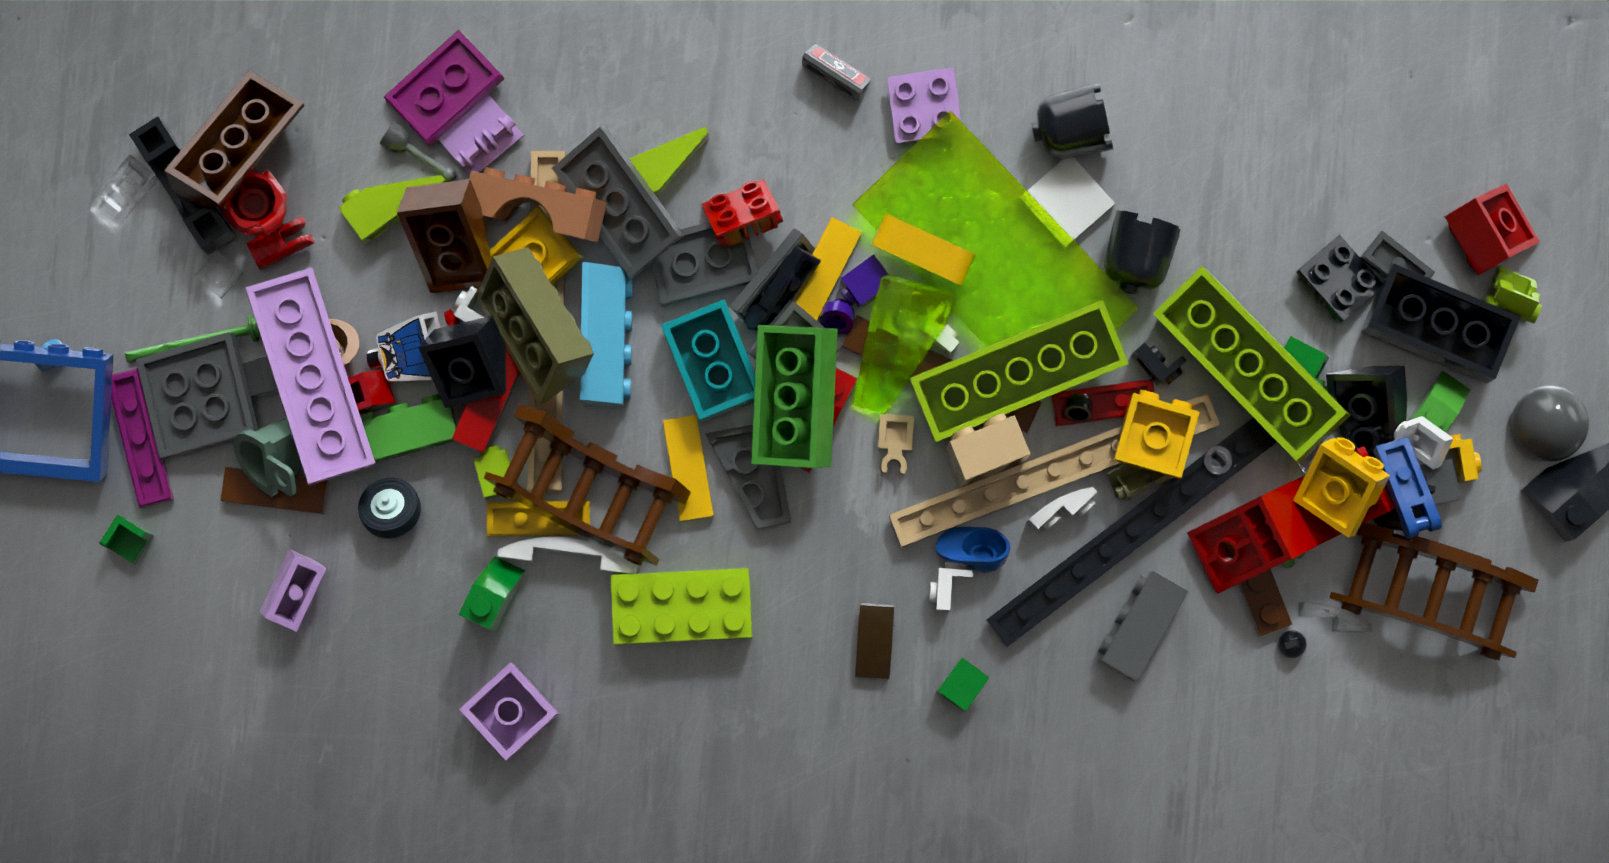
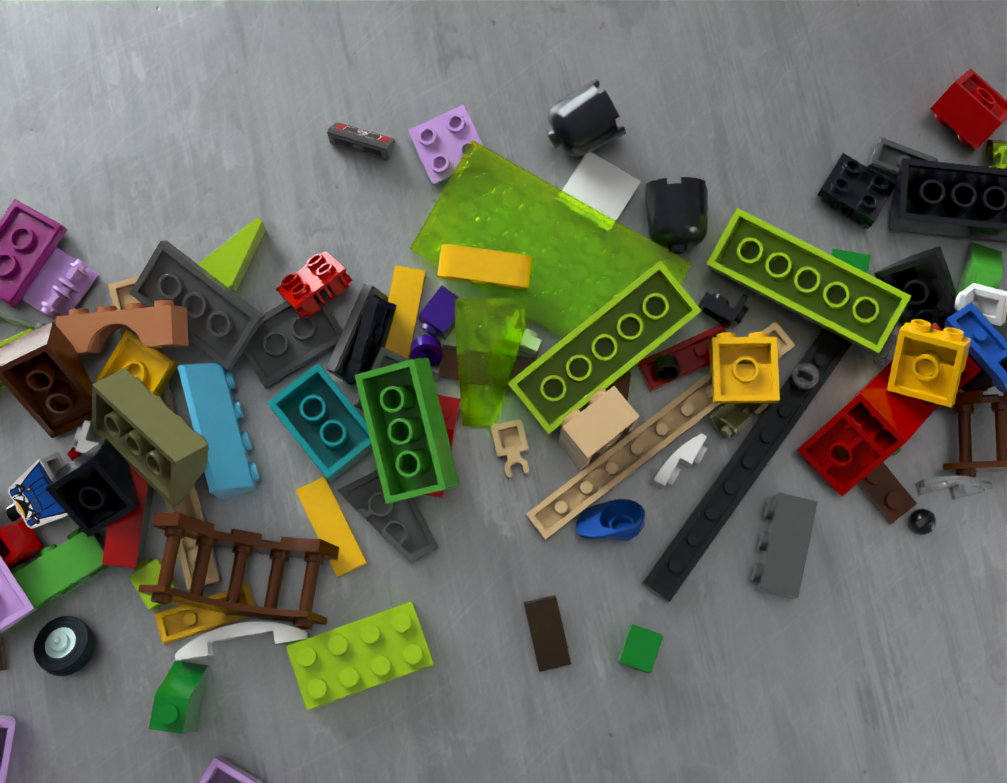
camera: 15 degrees left, 5 degrees down
white bracket [929,562,973,612] -> none

